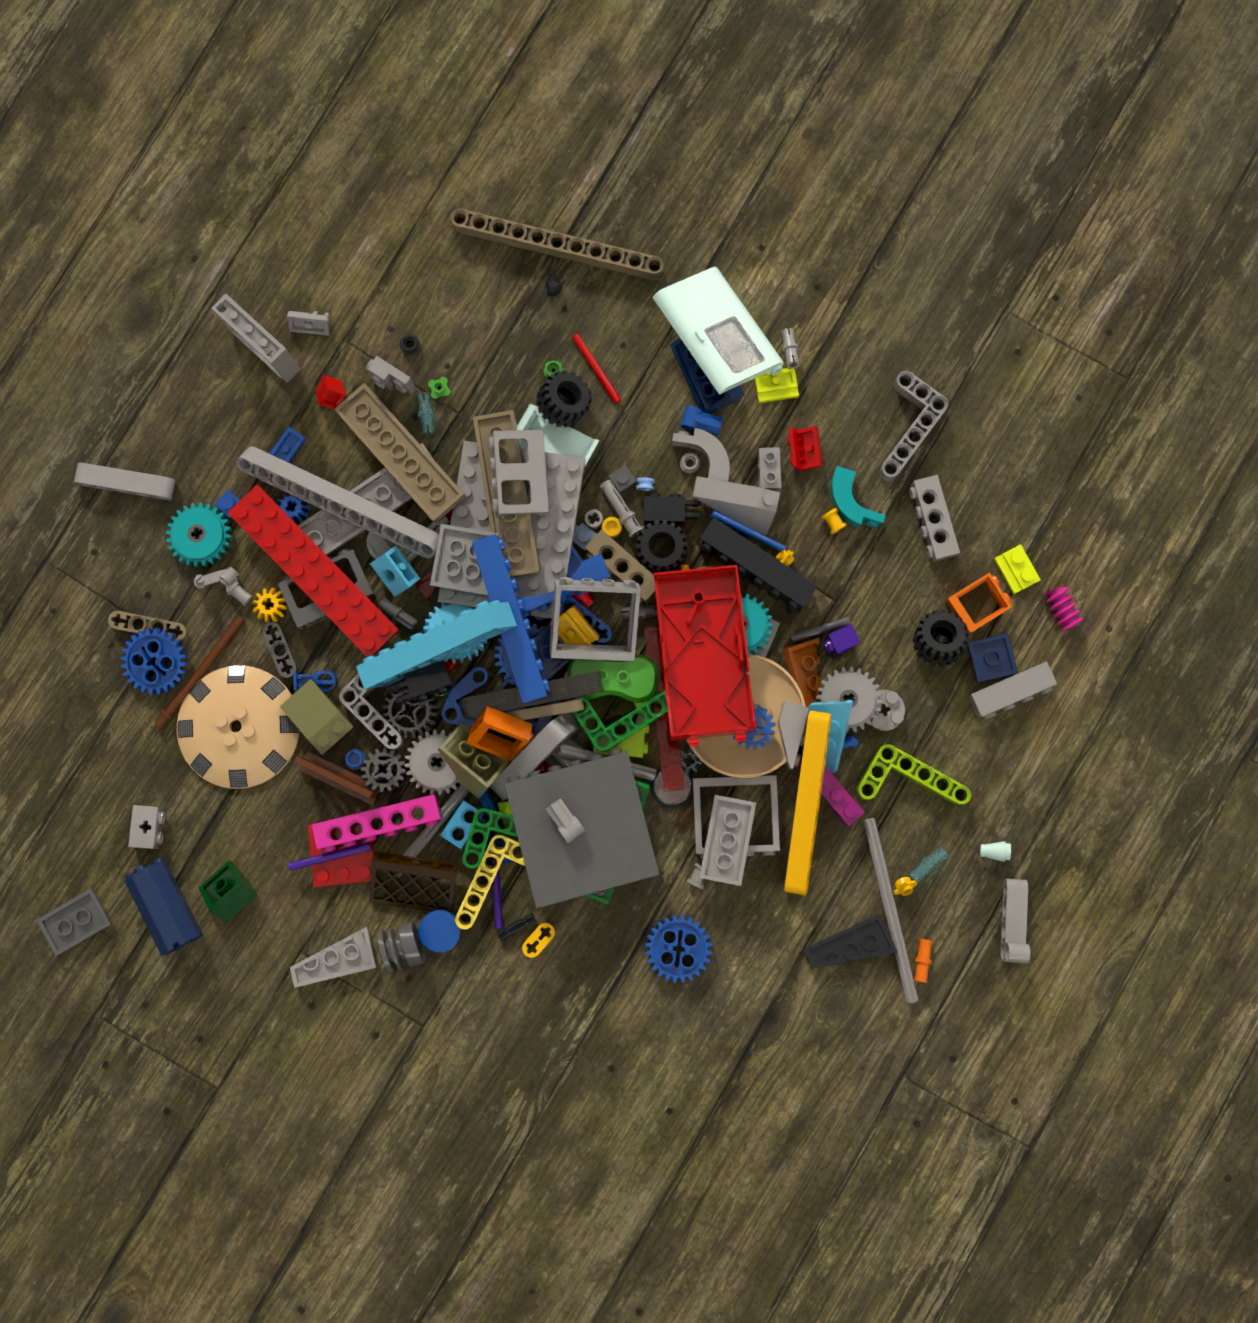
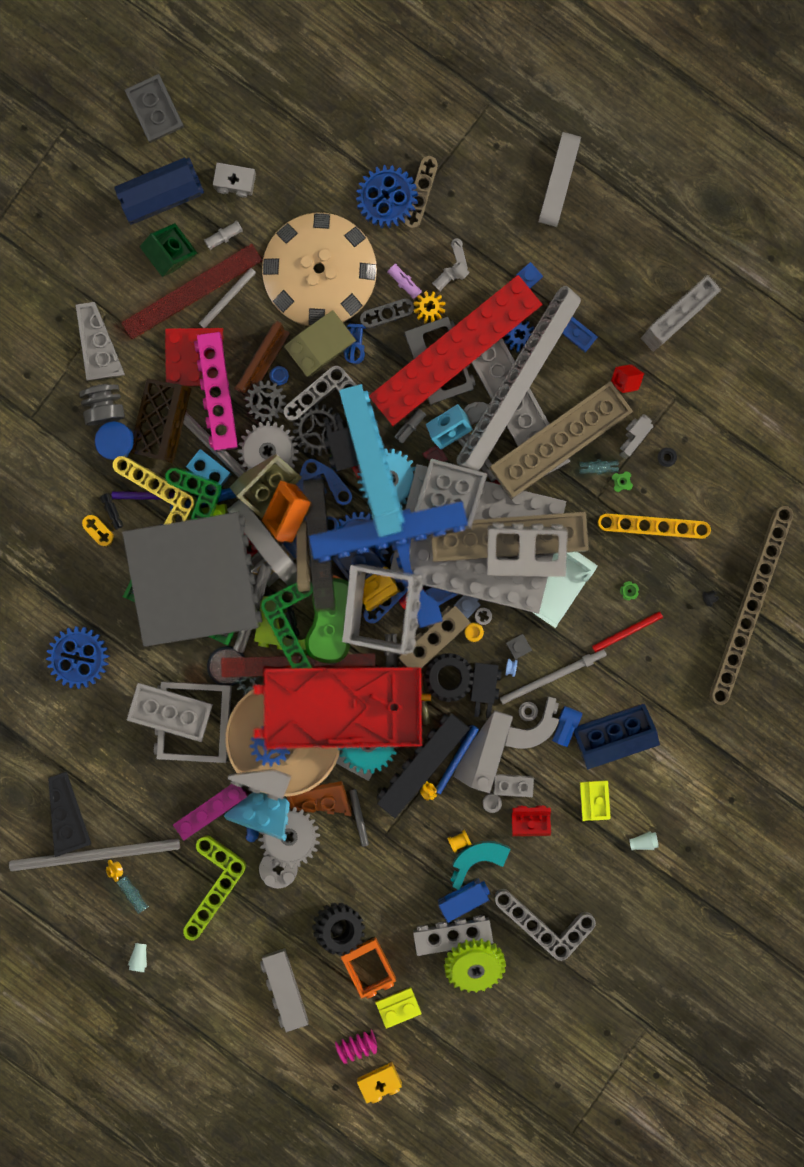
camera: 90 degrees right, 5 degrees up
reddish brown bar [155,616,245,729] -> none
teal gear [166,502,233,568] -> none
light grey plate [287,311,330,336] -> none
dark purple bar [288,842,372,871] -> none
black tyre [536,370,592,427] -> none
light grey piece [545,798,585,844] -> none
light grey pin [600,480,645,539] -> none
light aqua piece [653,267,784,394] -> none
light grey bush [687,863,706,890] -> none
light grey pin [781,328,800,369] -> none
yellow beam [785,710,832,896] -> none
dark purple brick [823,624,860,657] -> none
orange pin [914,939,933,983] -> none
dark blue plate [967,633,1018,683] -> none
light grey beam [1001,879,1030,964] -> none
none -> clear red tile [122,244,262,340]
none -> light grey bar [199,268,256,328]
none -> light grey pin [204,221,243,250]
none -> yellow brick [357,1062,402,1103]
none -> lavender pin [387,264,422,300]
none -> blue window [438,878,490,922]
none -> lime gear [444,938,506,993]
none -> light grey tile [482,793,502,813]
none -> light grey bar [500,649,607,704]
none -> yellow beam [597,514,711,539]
none -> light aqua cone [630,831,659,850]

